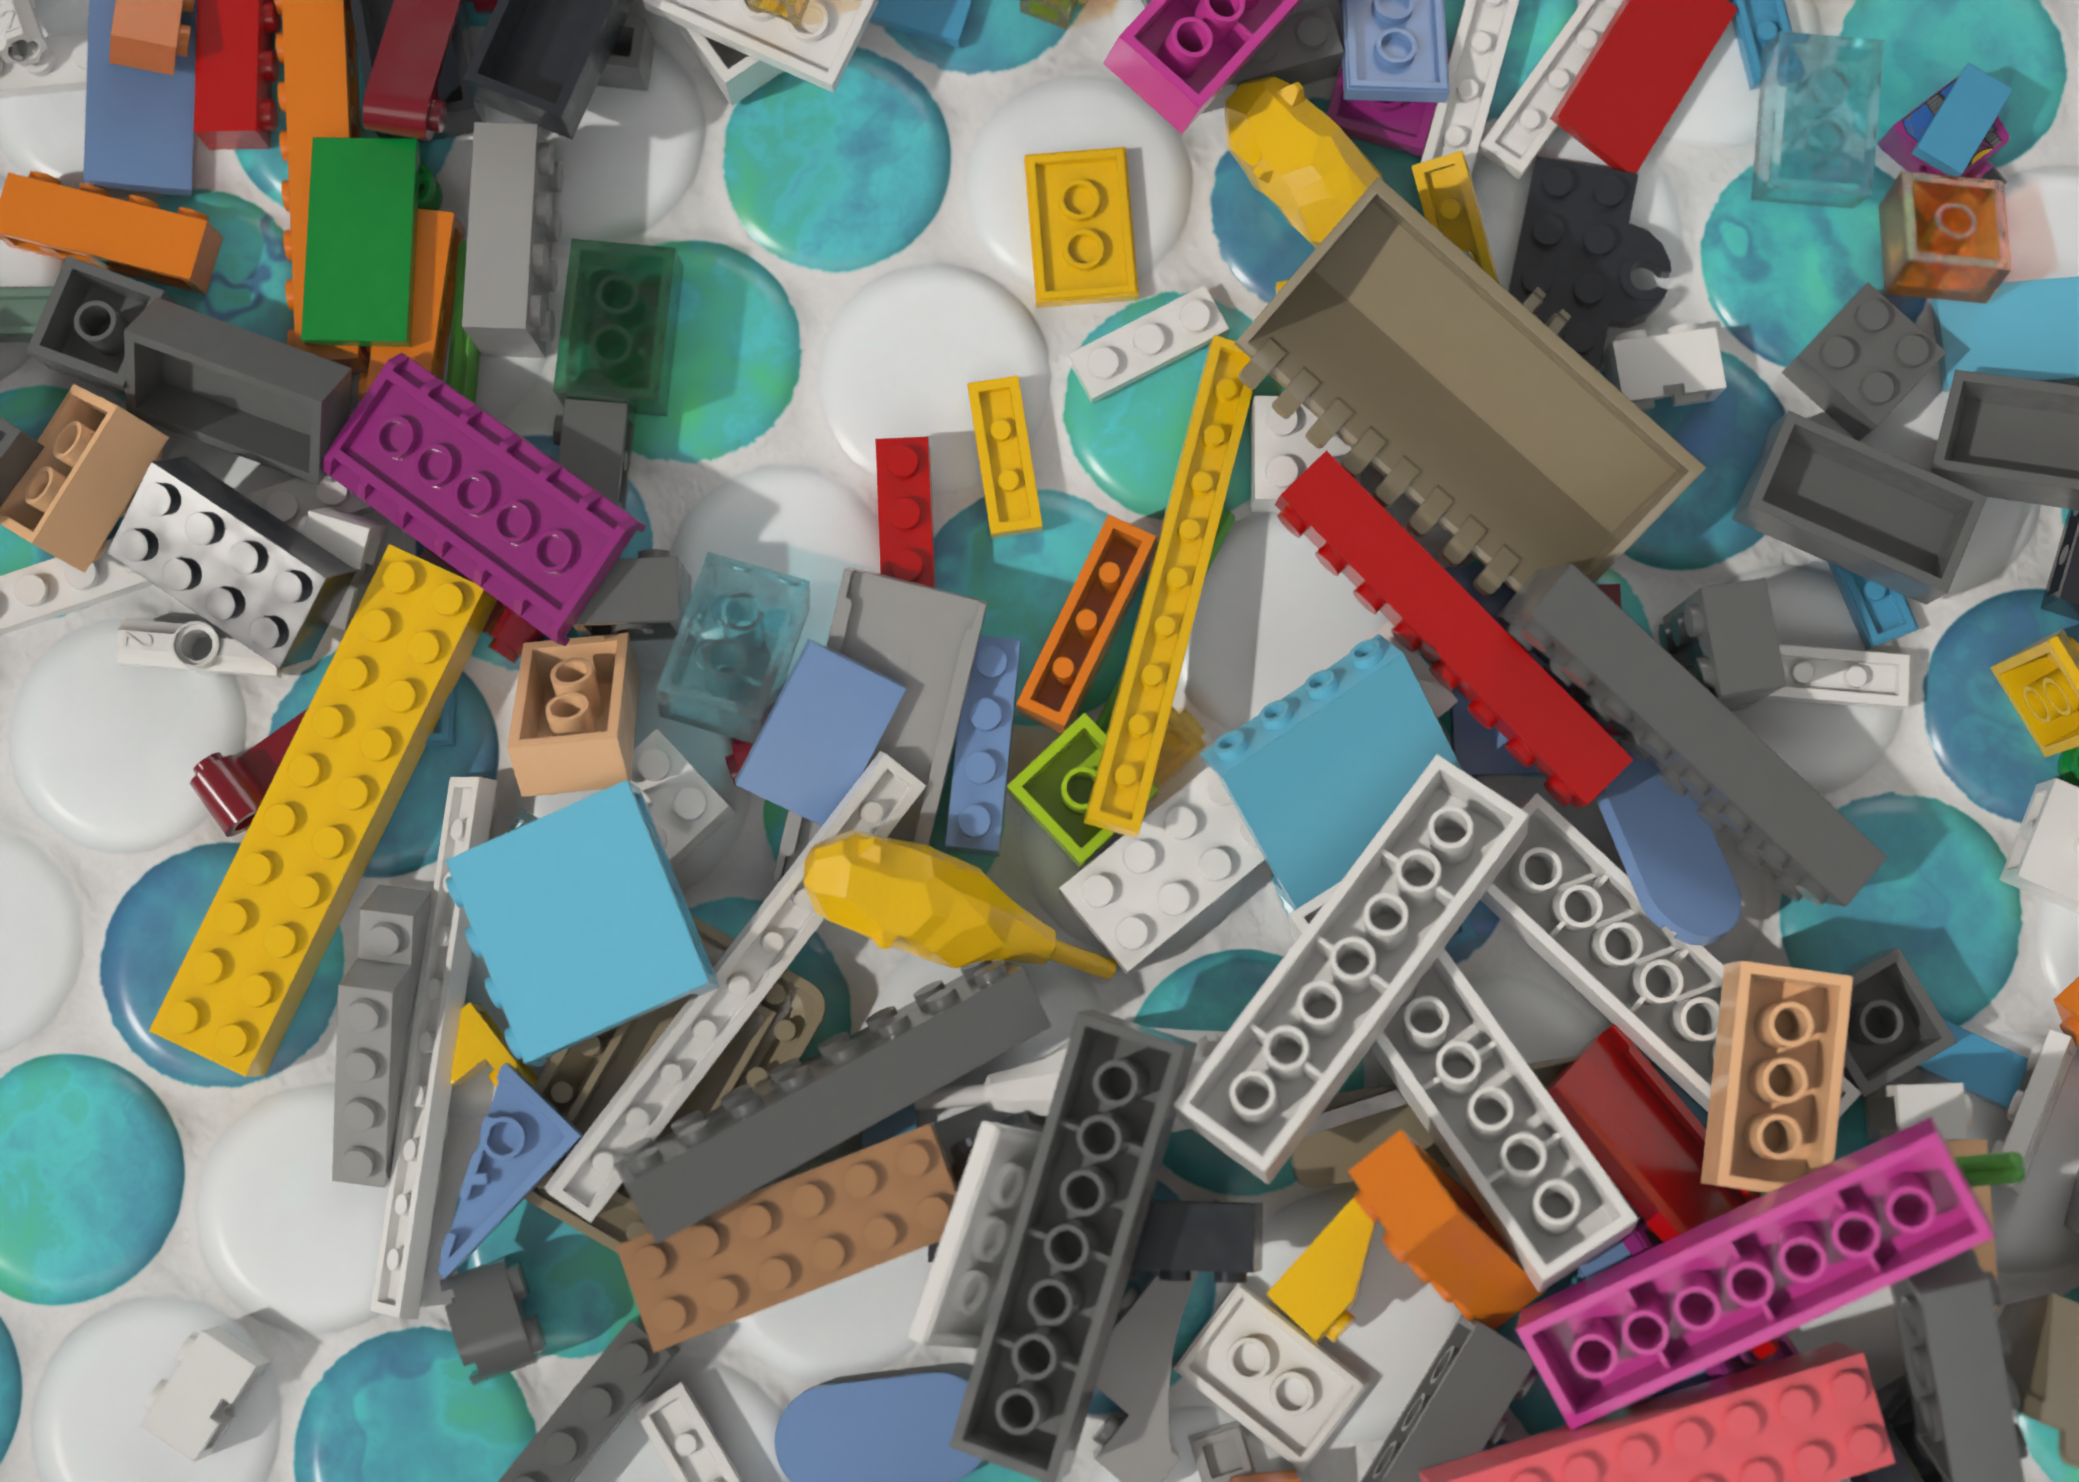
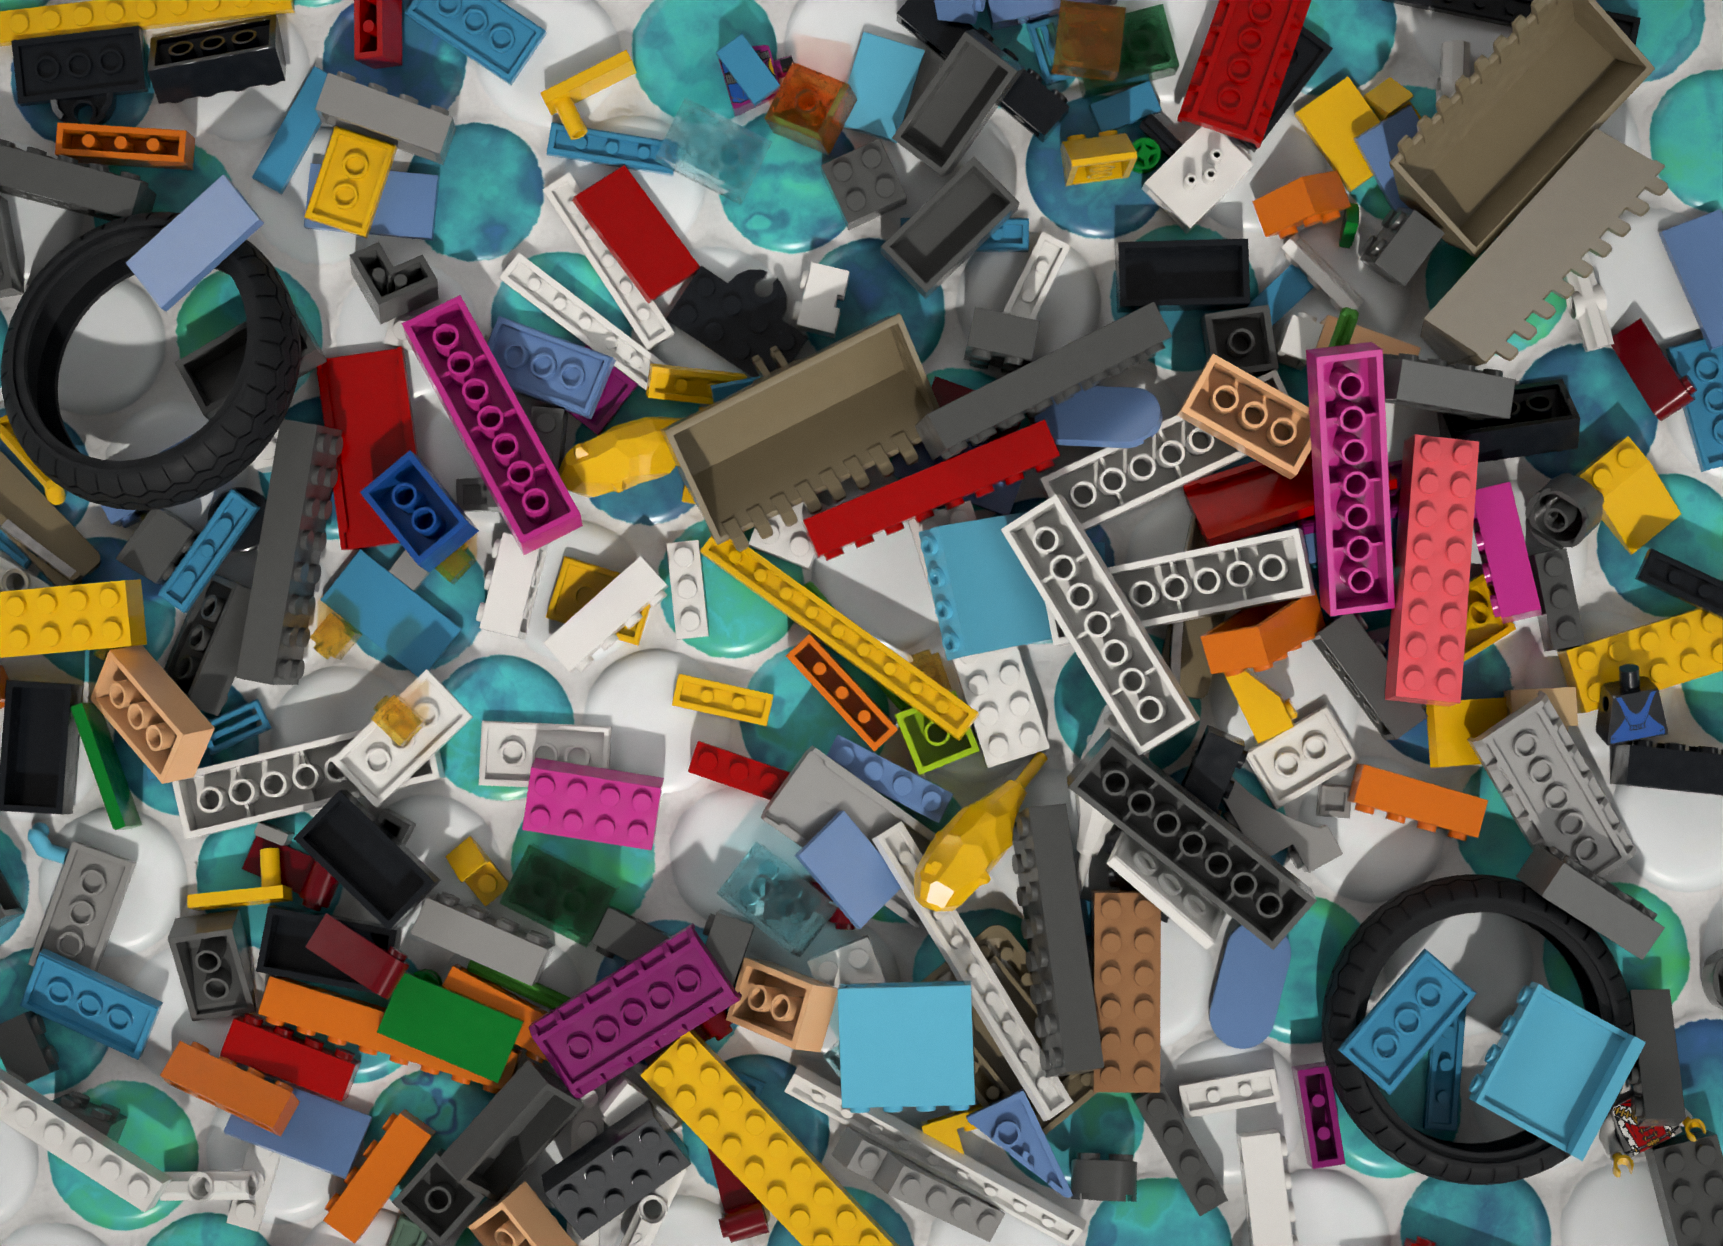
camera: 65 degrees left, 5 degrees up
none -> yellow slope [445,836,512,907]
none -> white brick [476,533,548,640]
none -> white tile [479,721,612,787]
none -> dark pink piece [522,758,664,850]
none -> white brick [543,556,669,673]
none -> black piece [1115,239,1250,313]

